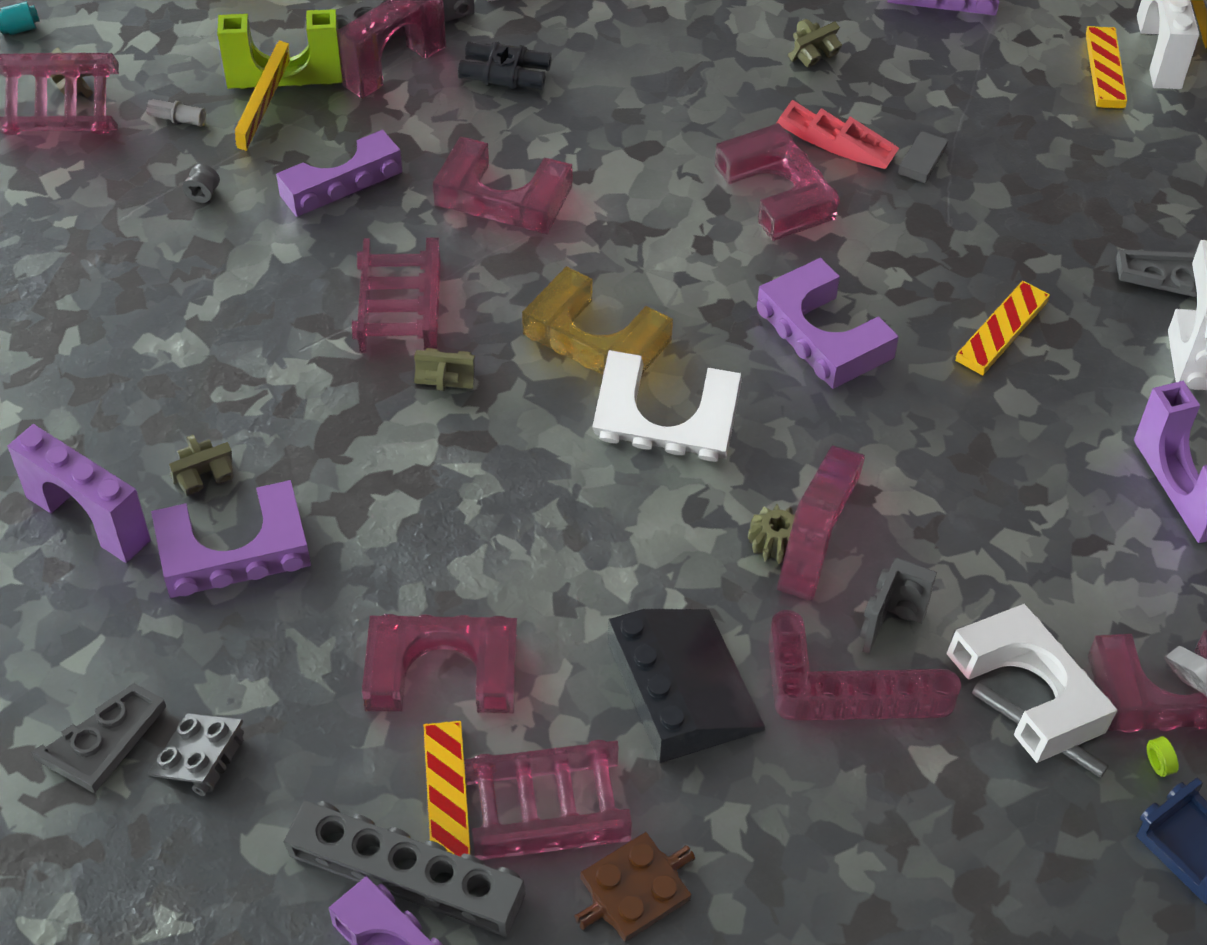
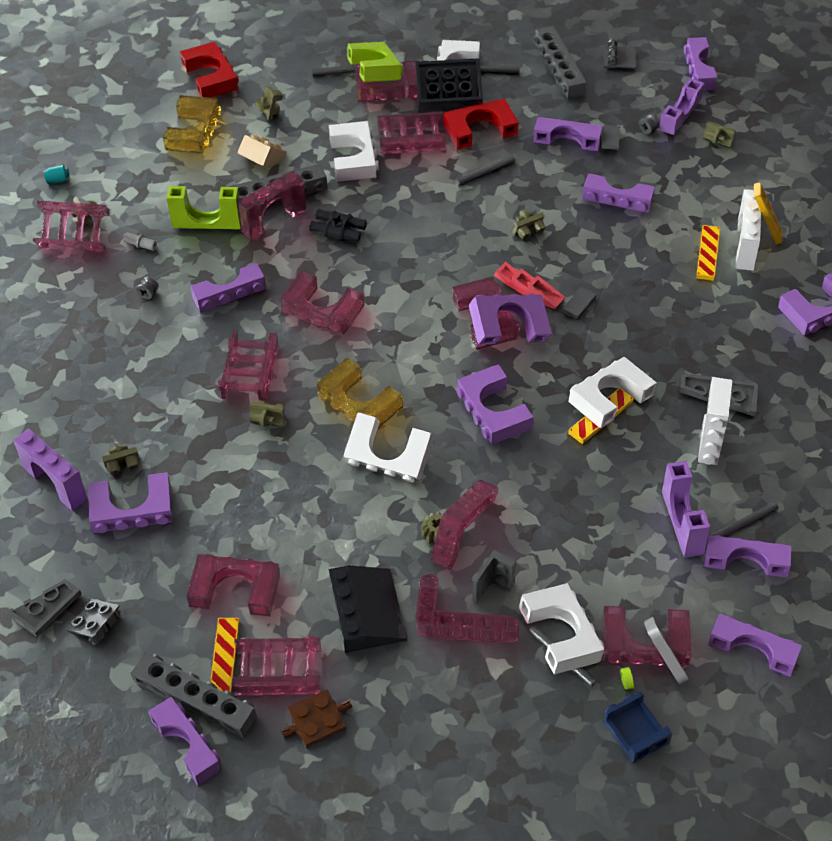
camera: 10 degrees right, 0 degrees up
yellow tile [235,40,290,151] -> none
none -> medium lavender arch [469,293,552,345]
none -> white arch [568,357,657,428]

